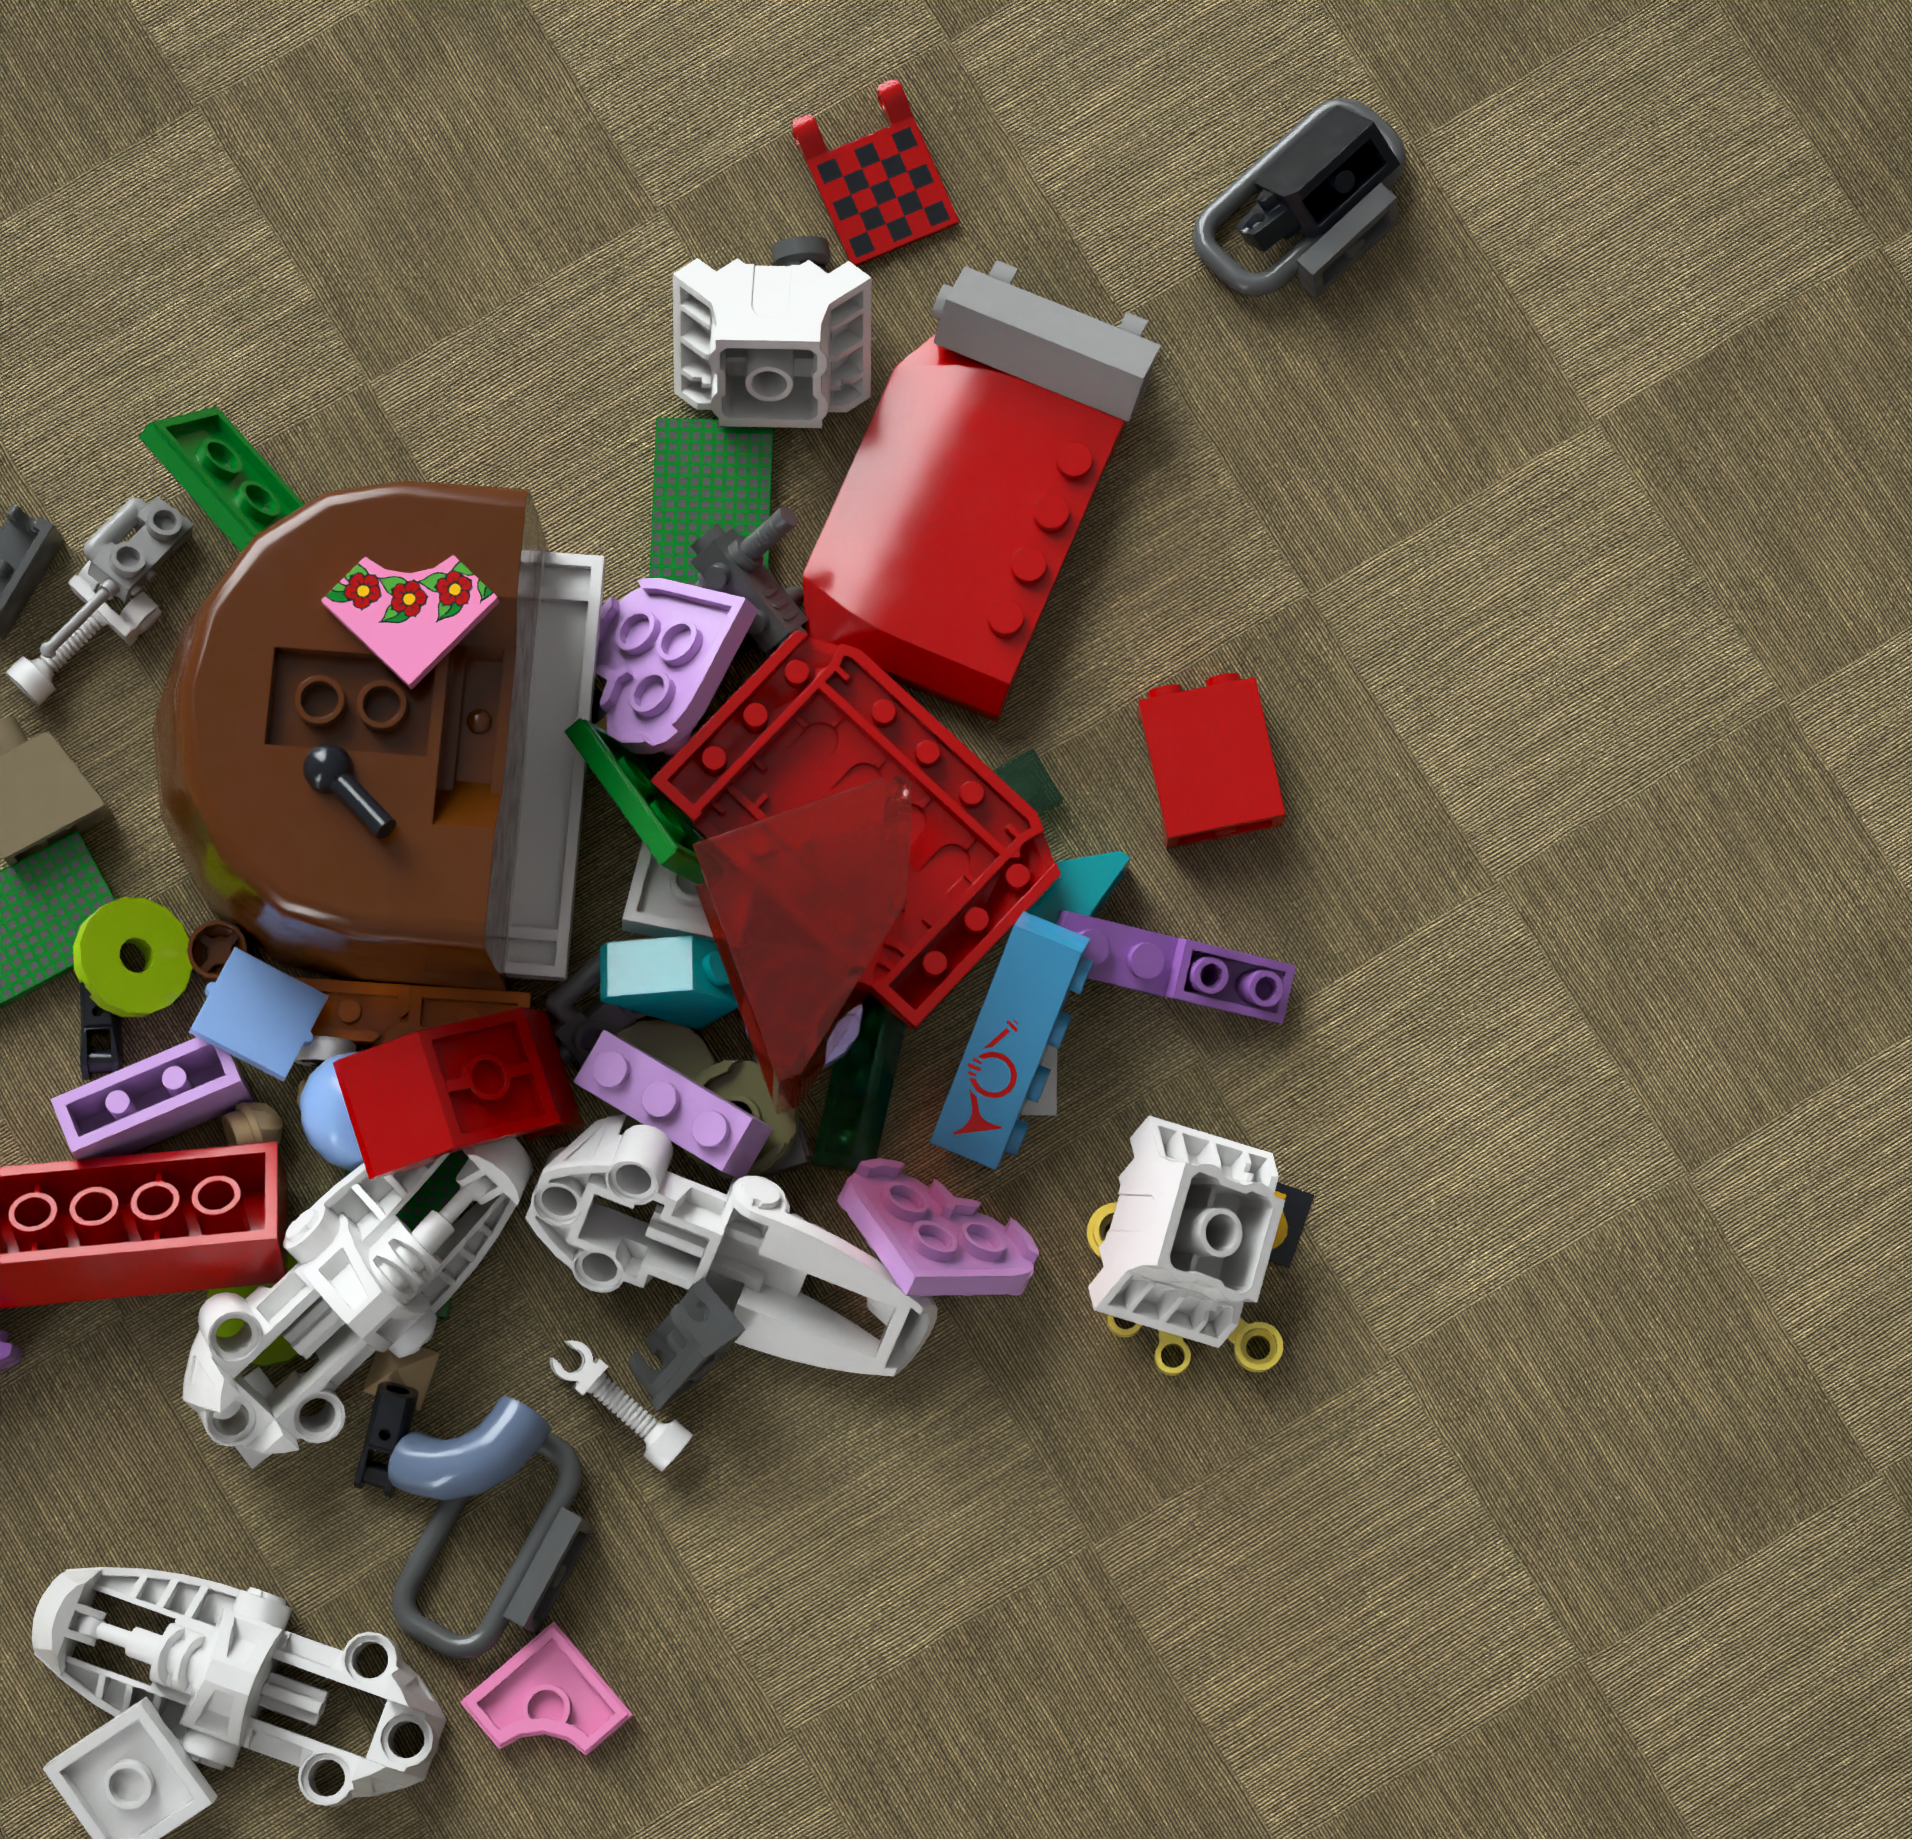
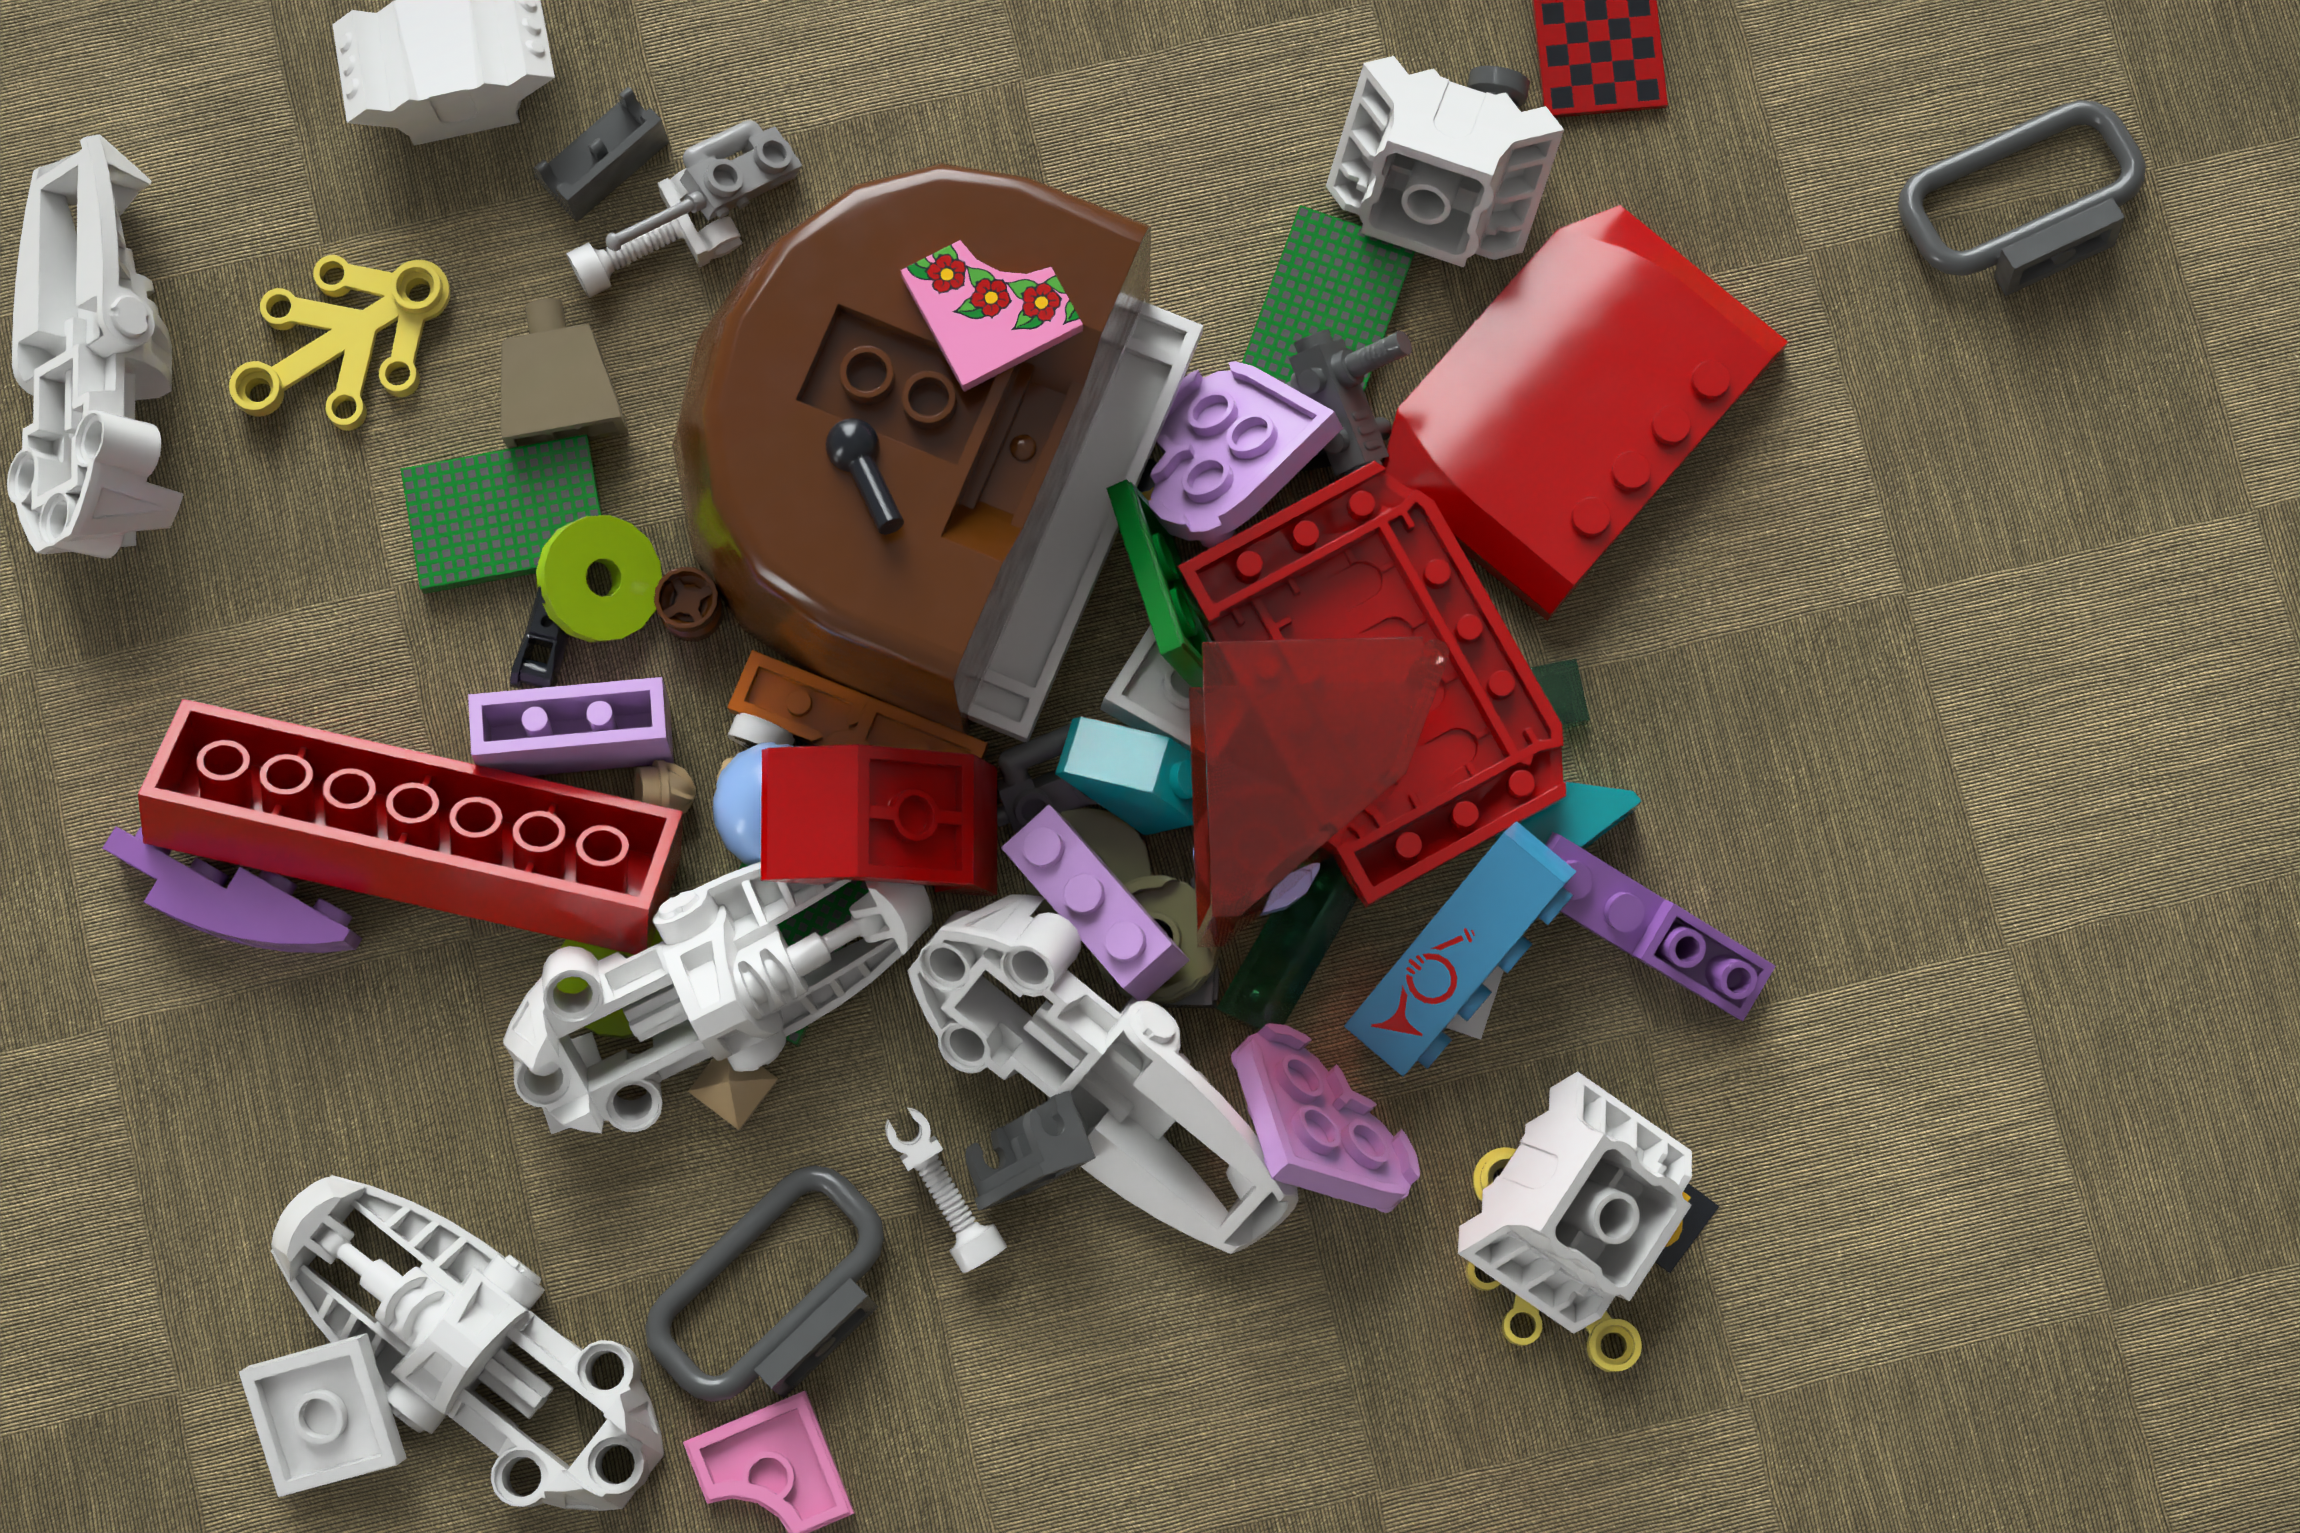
camera: 15 degrees right, 0 degrees up
green tile [139,406,305,552] -> none
light blue piece [189,947,329,1082] -> none
black bar [354,1381,418,1498] -> none
sand blue cylinder [388,1396,552,1501] -> none
light grey brick [931,260,1161,422] -> none
red panel [1137,673,1285,850] -> none
black hinge [1236,105,1401,252] -> none

